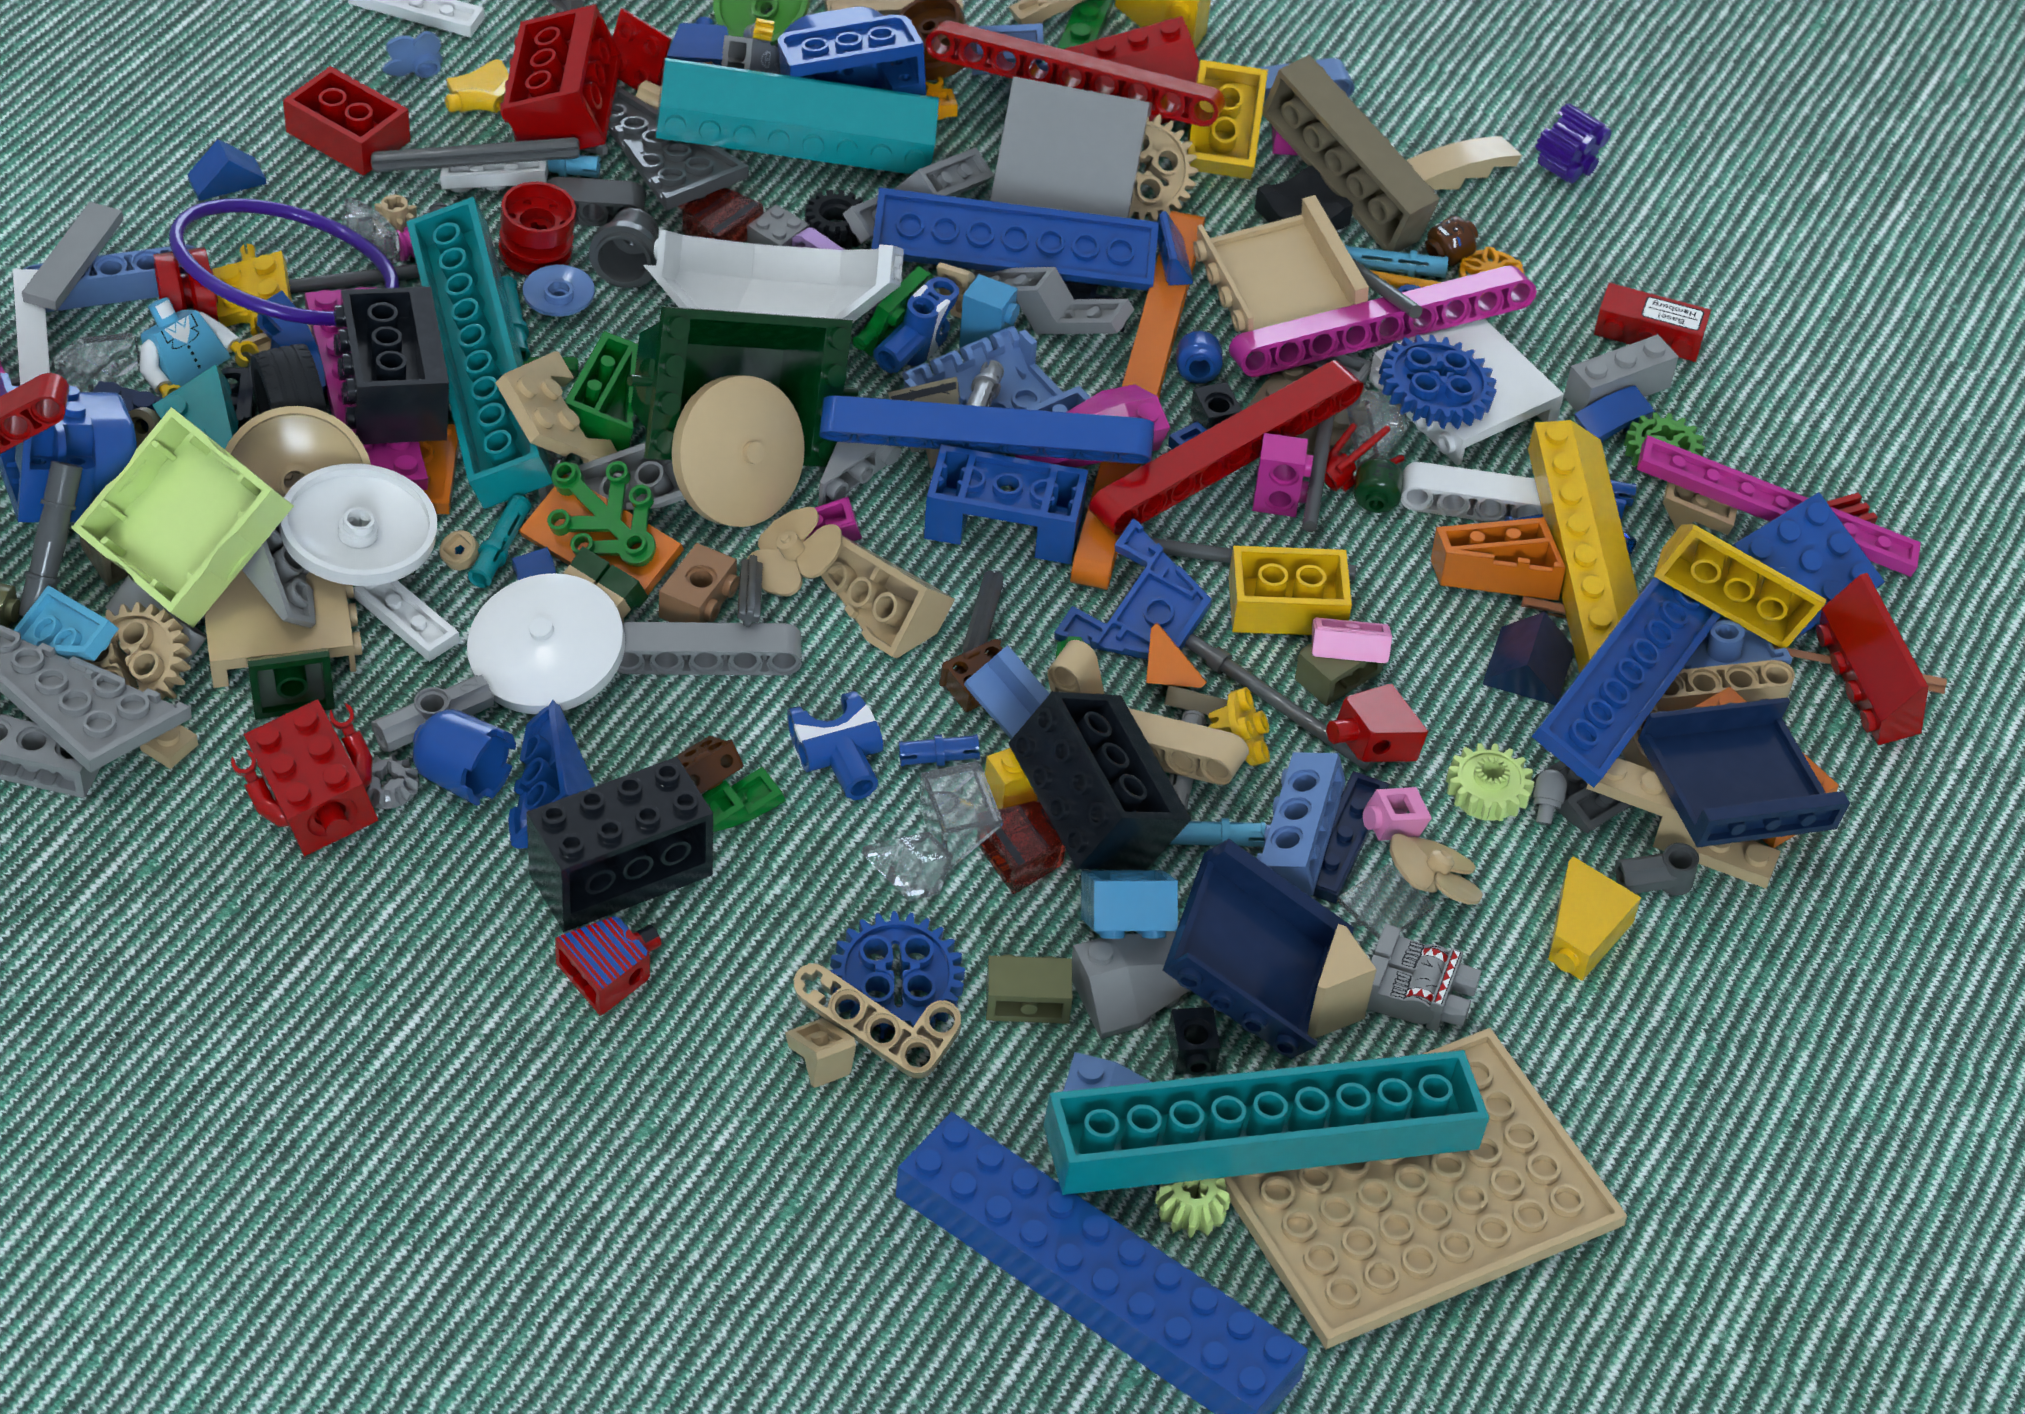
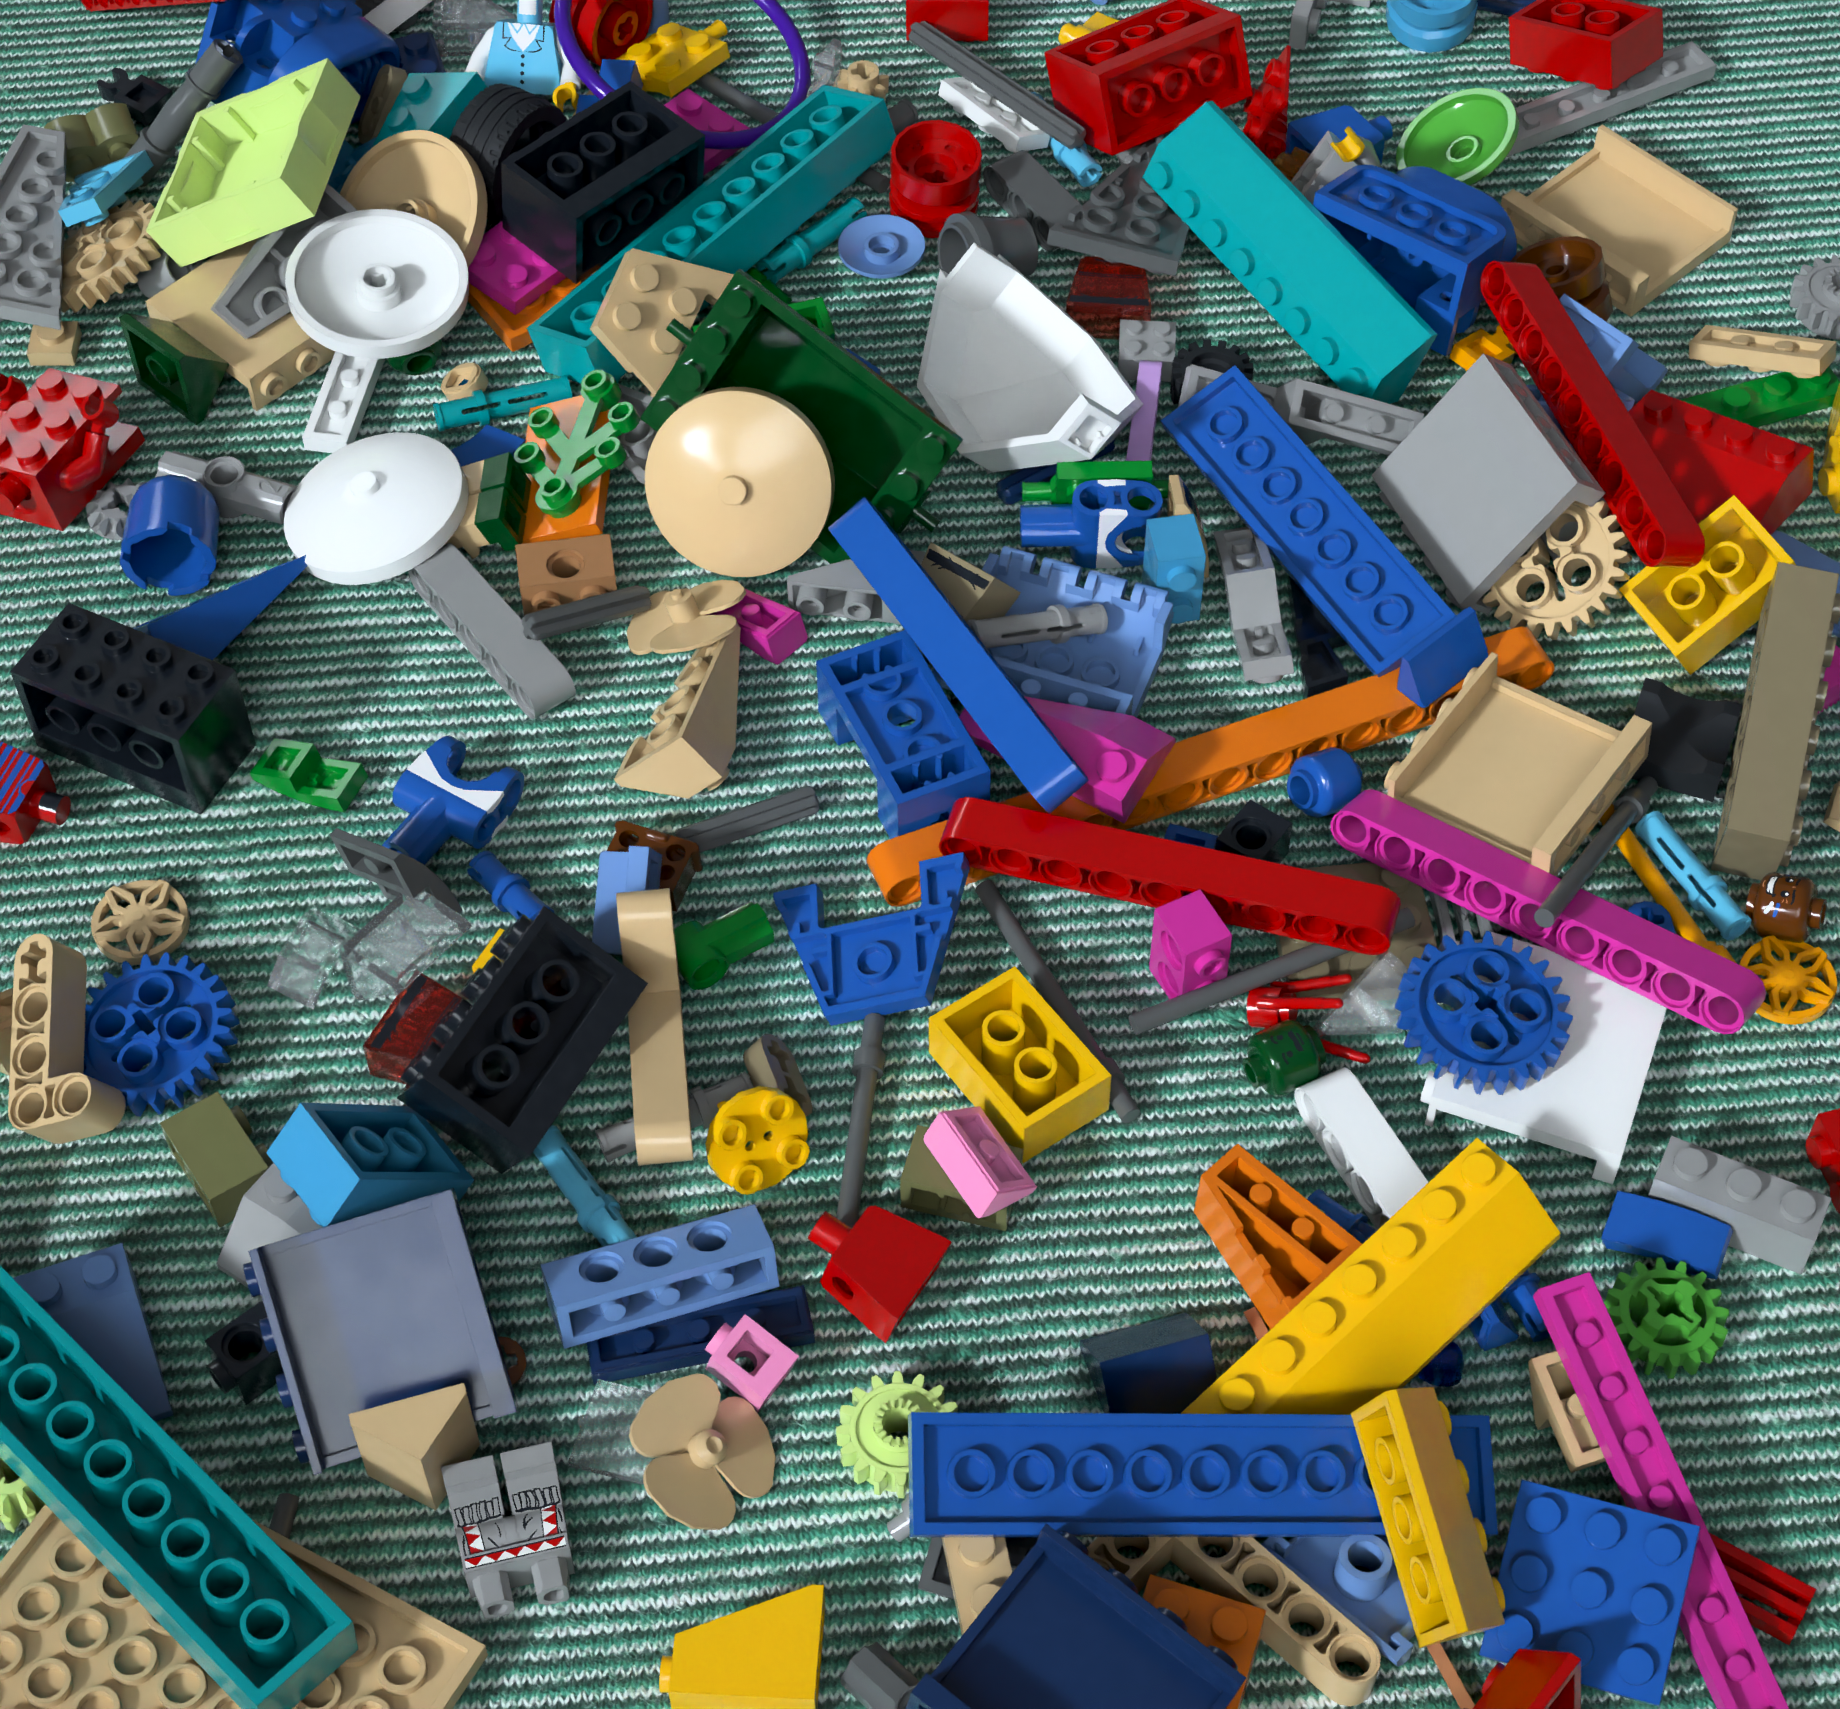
camera: 60 degrees right, 5 degrees up
reddish brown piece [673,736,744,793] -> none
orange slope [1146,622,1207,688] -> none
none -> tan wheel [91,879,190,965]
none -> dark grey slope [329,828,462,923]

